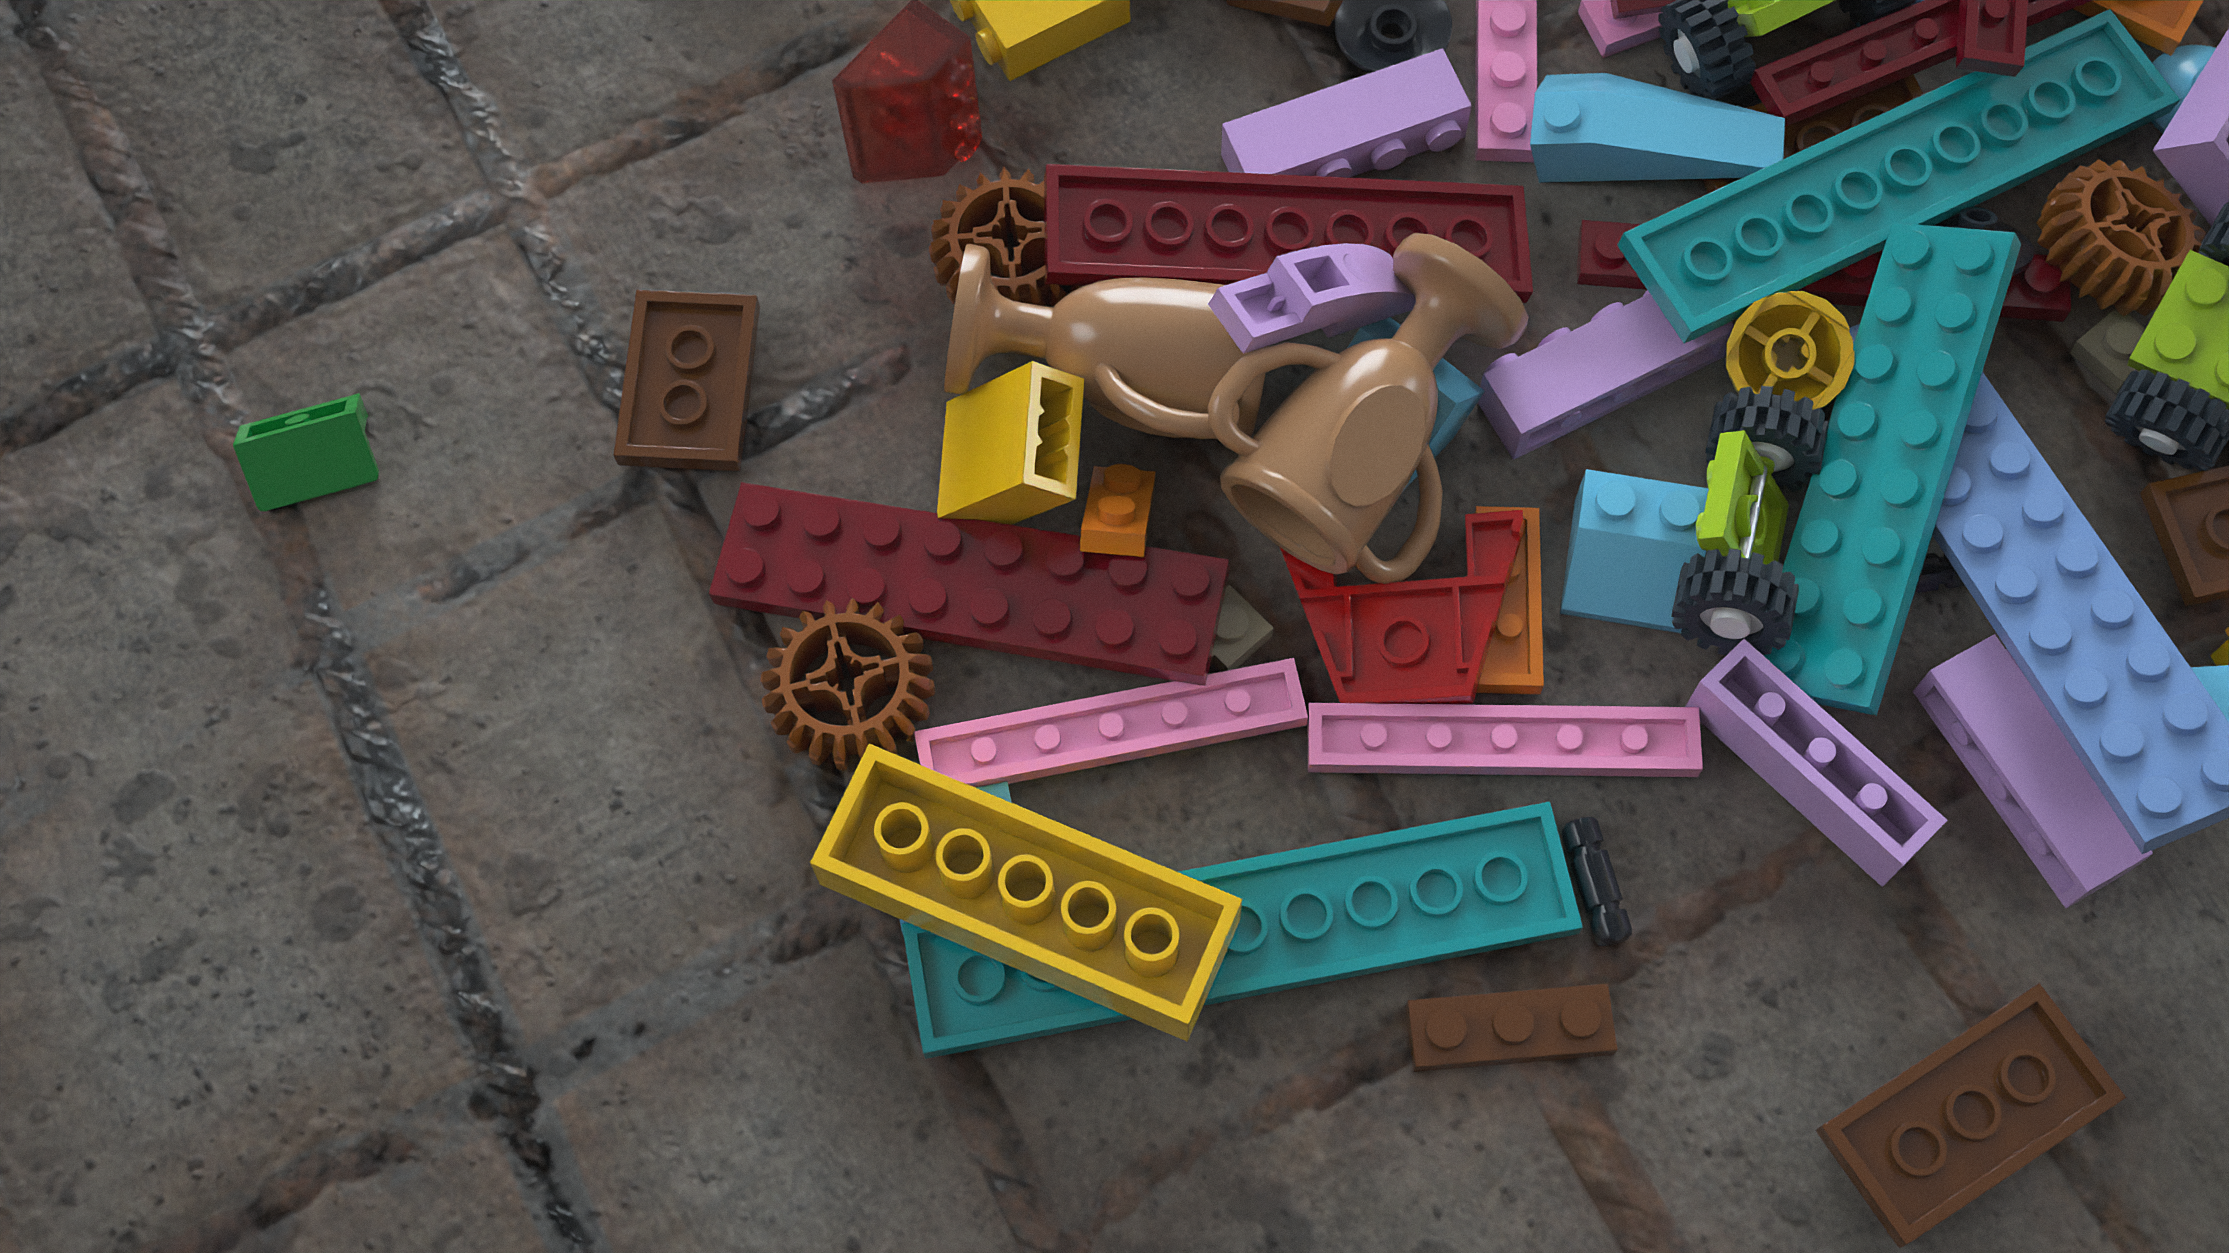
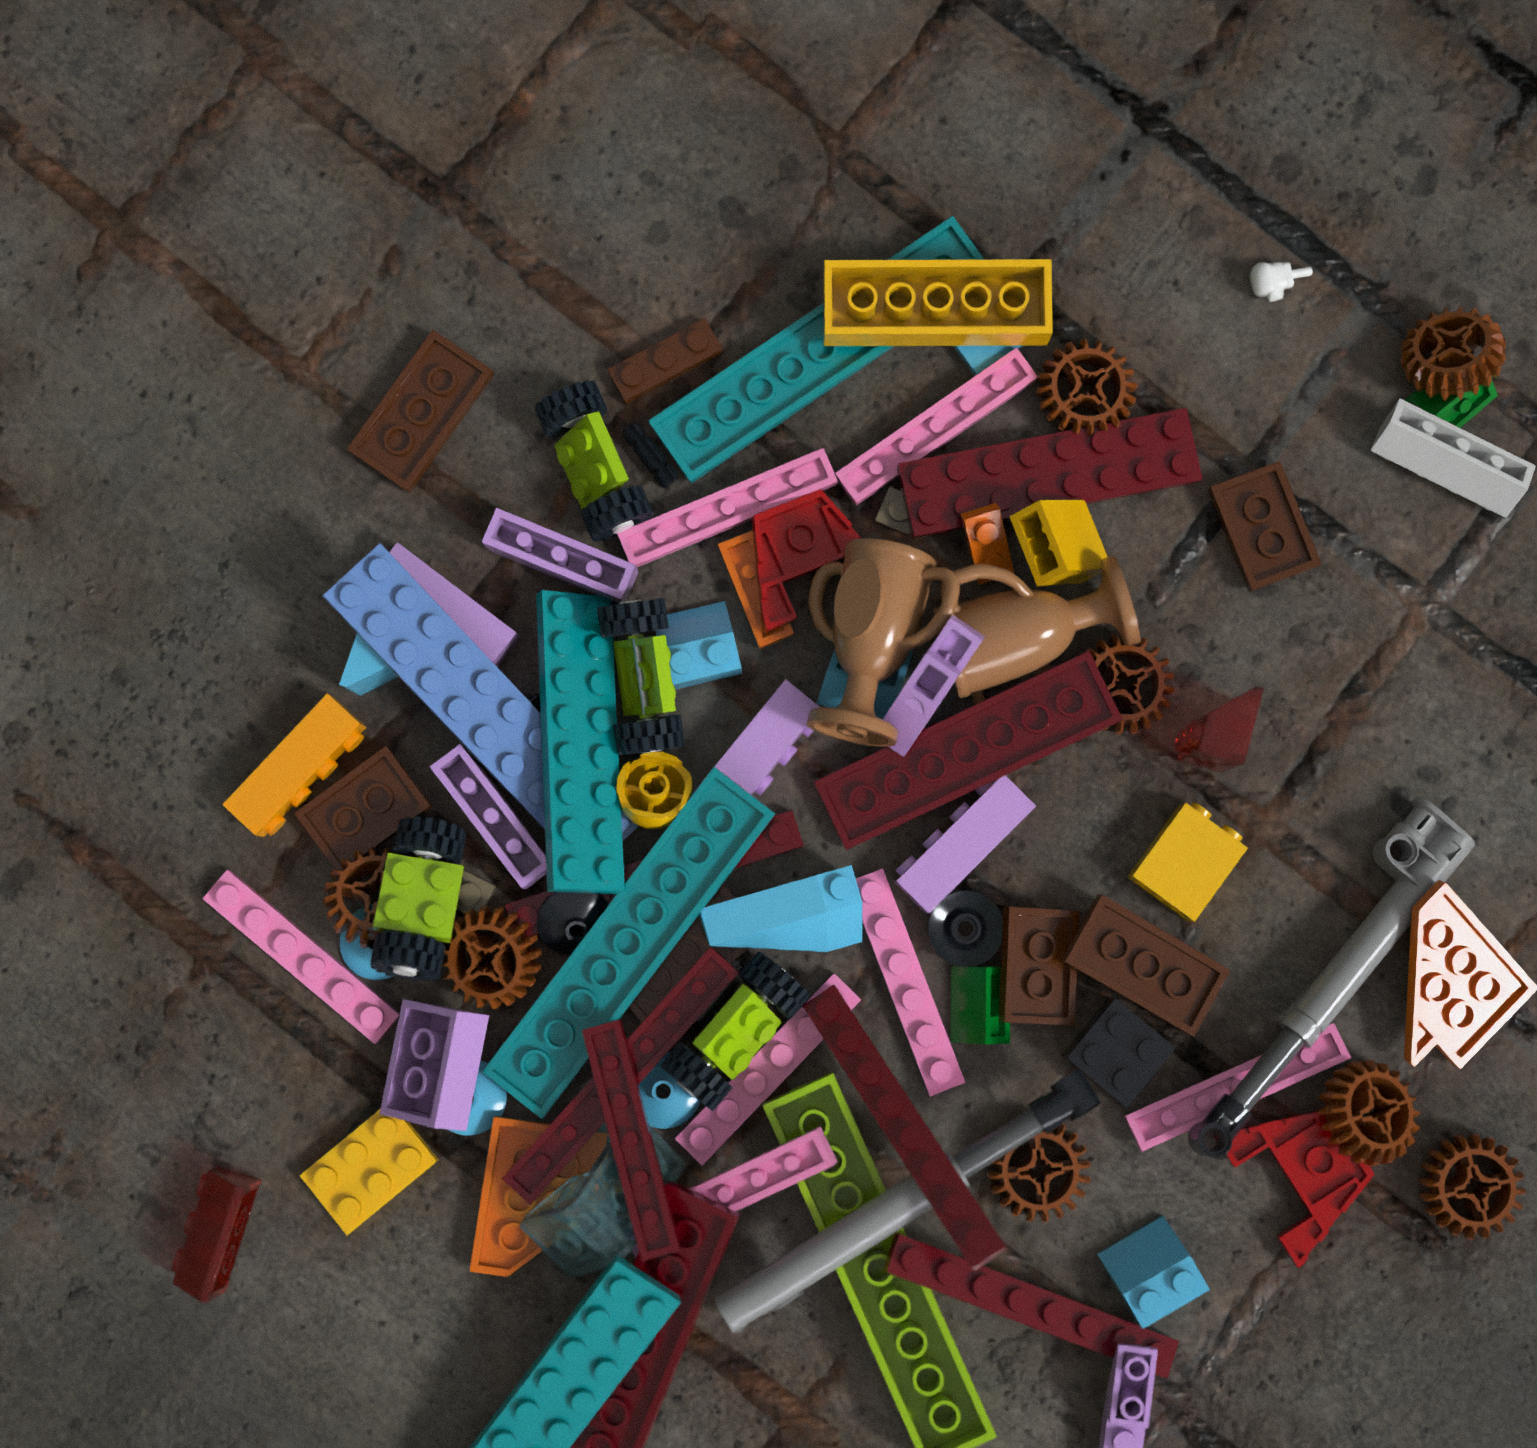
camera: 155 degrees right, 15 degrees up
none -> lavender brick [430,744,547,890]
none -> plate [534,380,654,542]
none -> white piece [1250,262,1313,302]
none -> white brick [1371,398,1536,518]
none -> dark orange gear [1401,305,1506,401]

